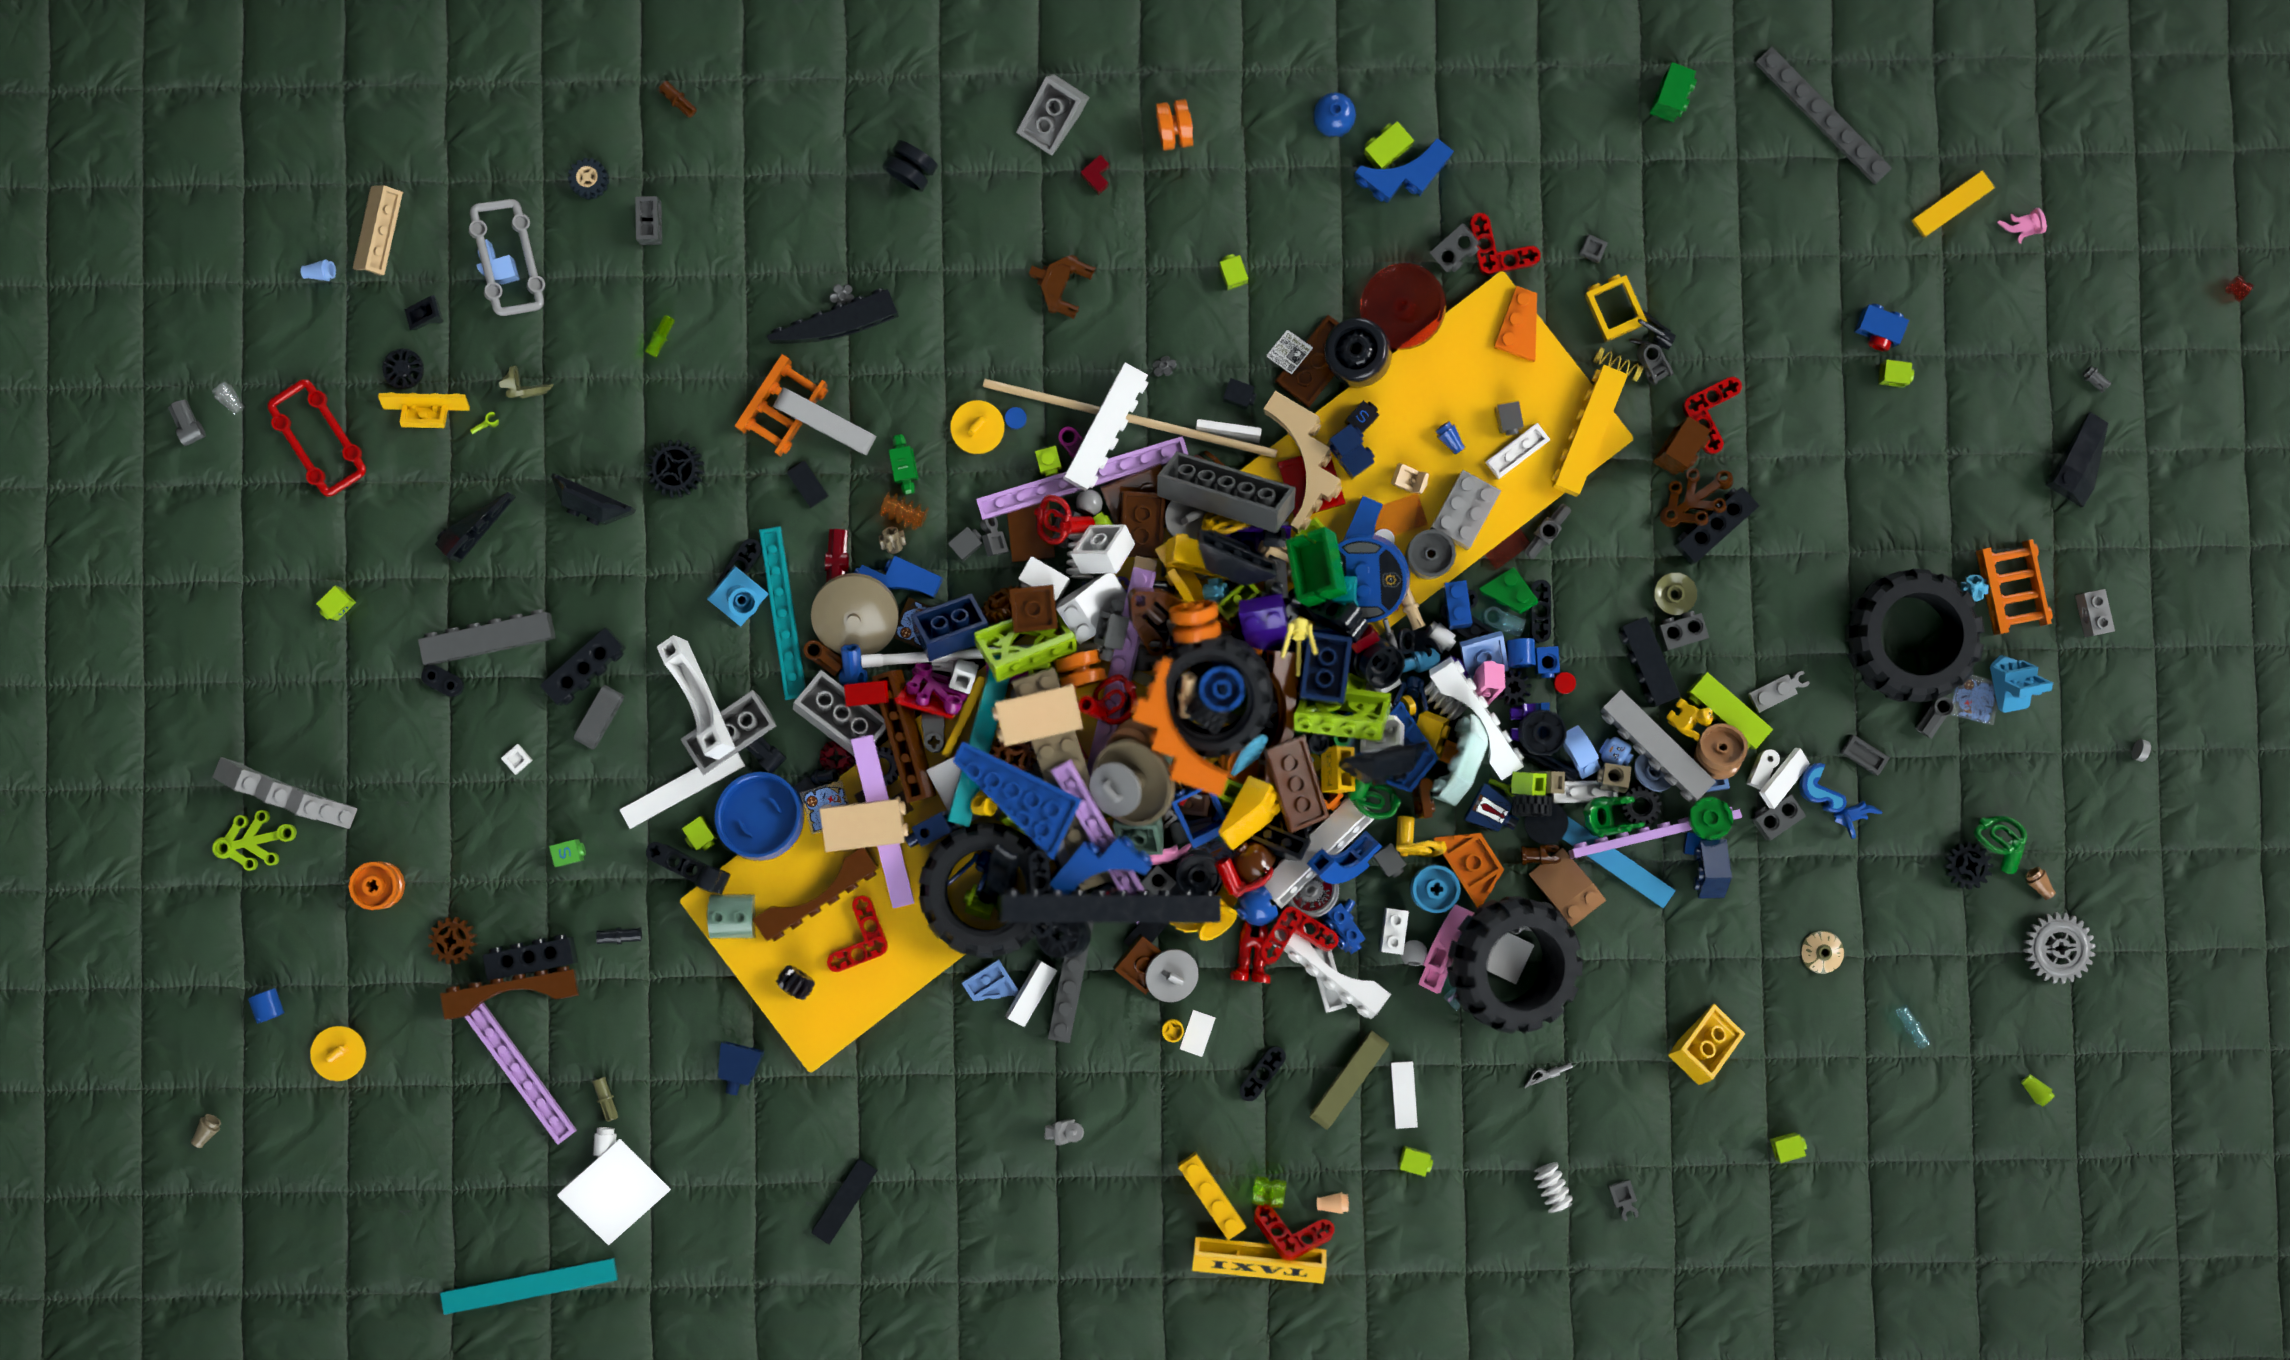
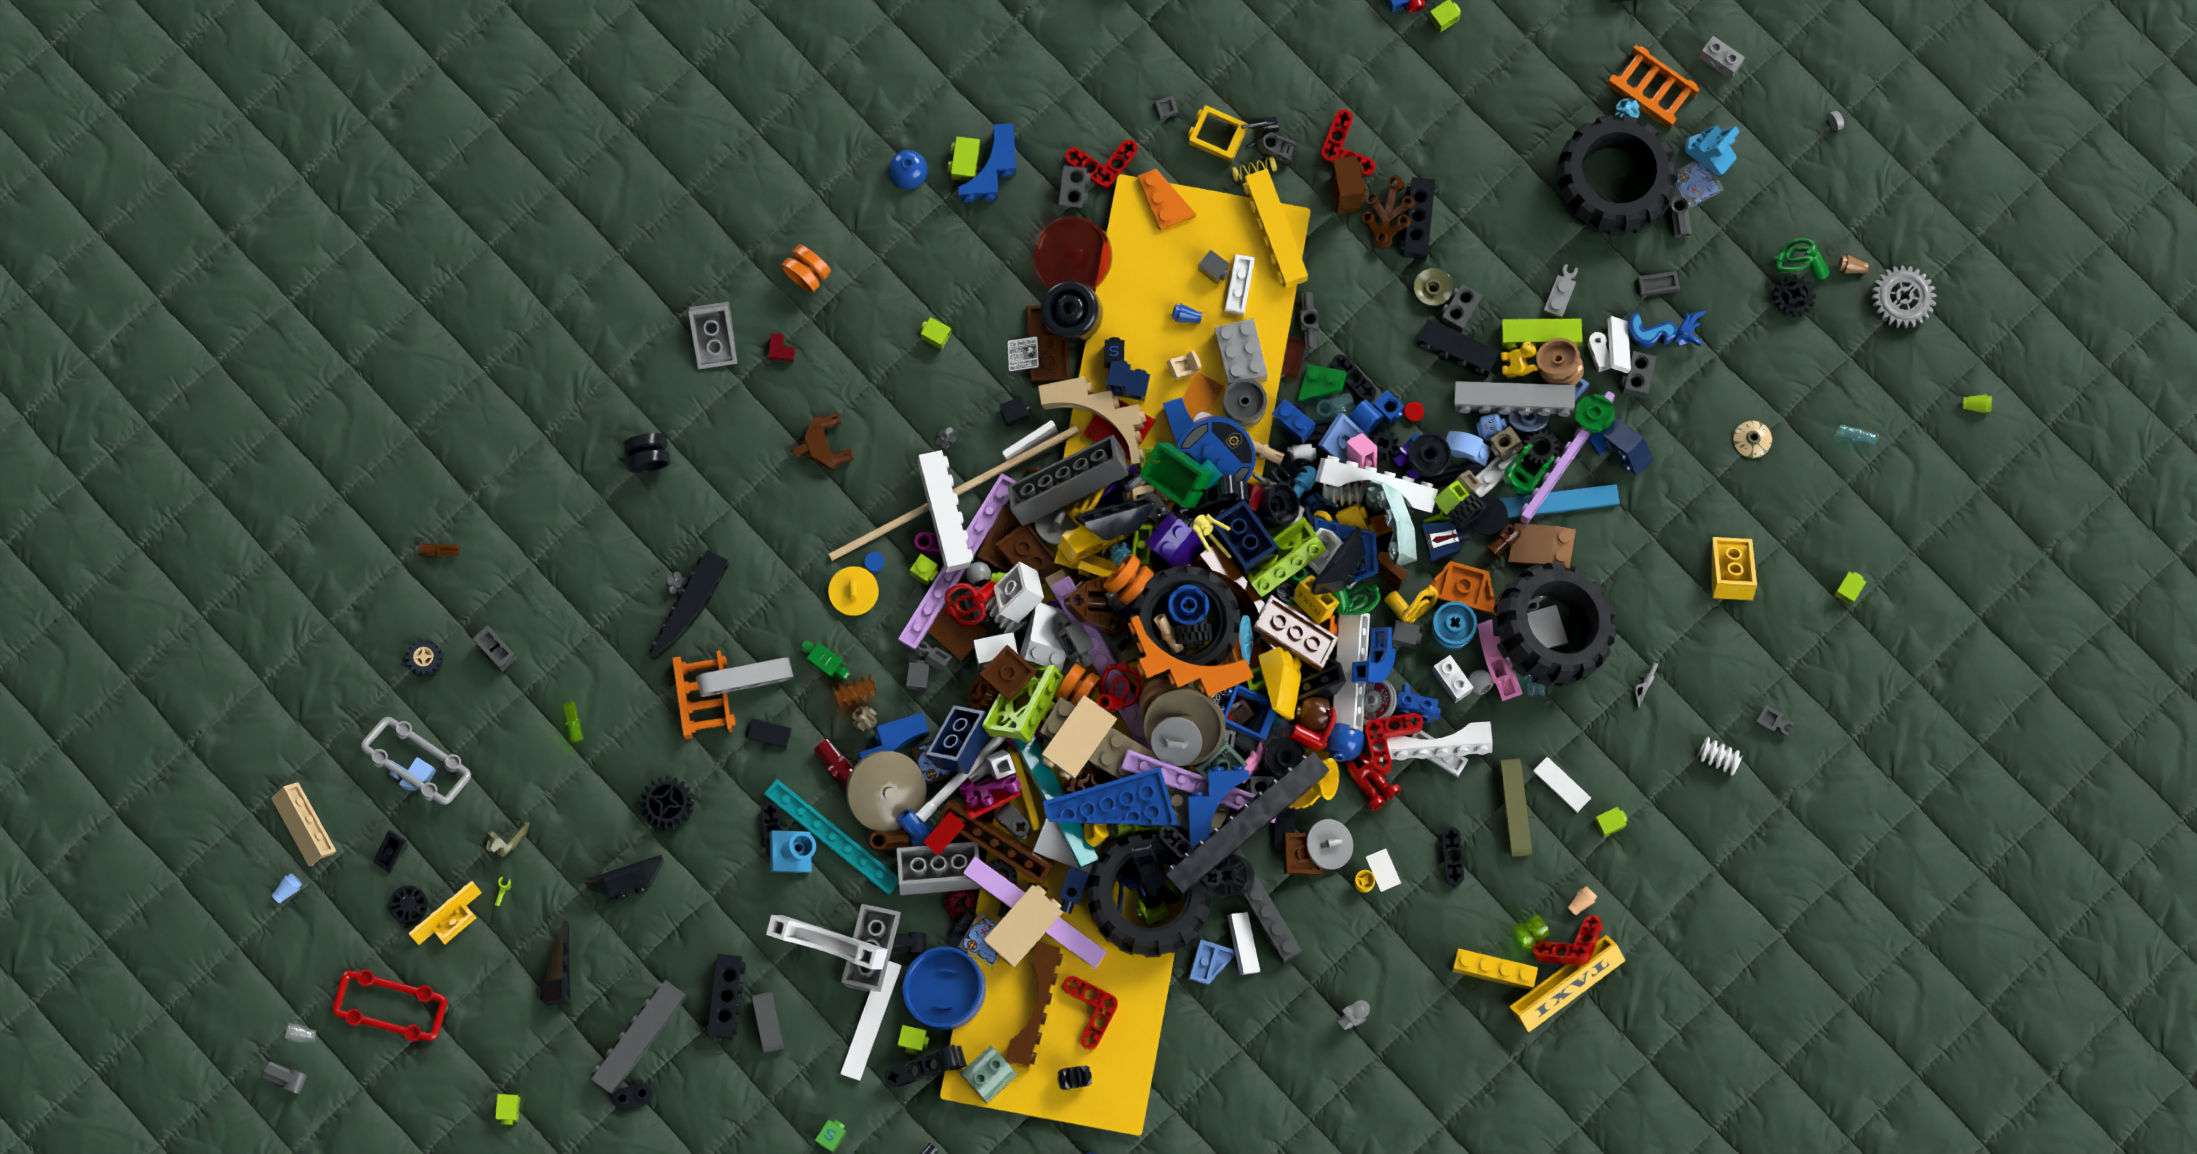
camera: 40 degrees left, 10 degrees down
white tile [501,744,533,775] -> none

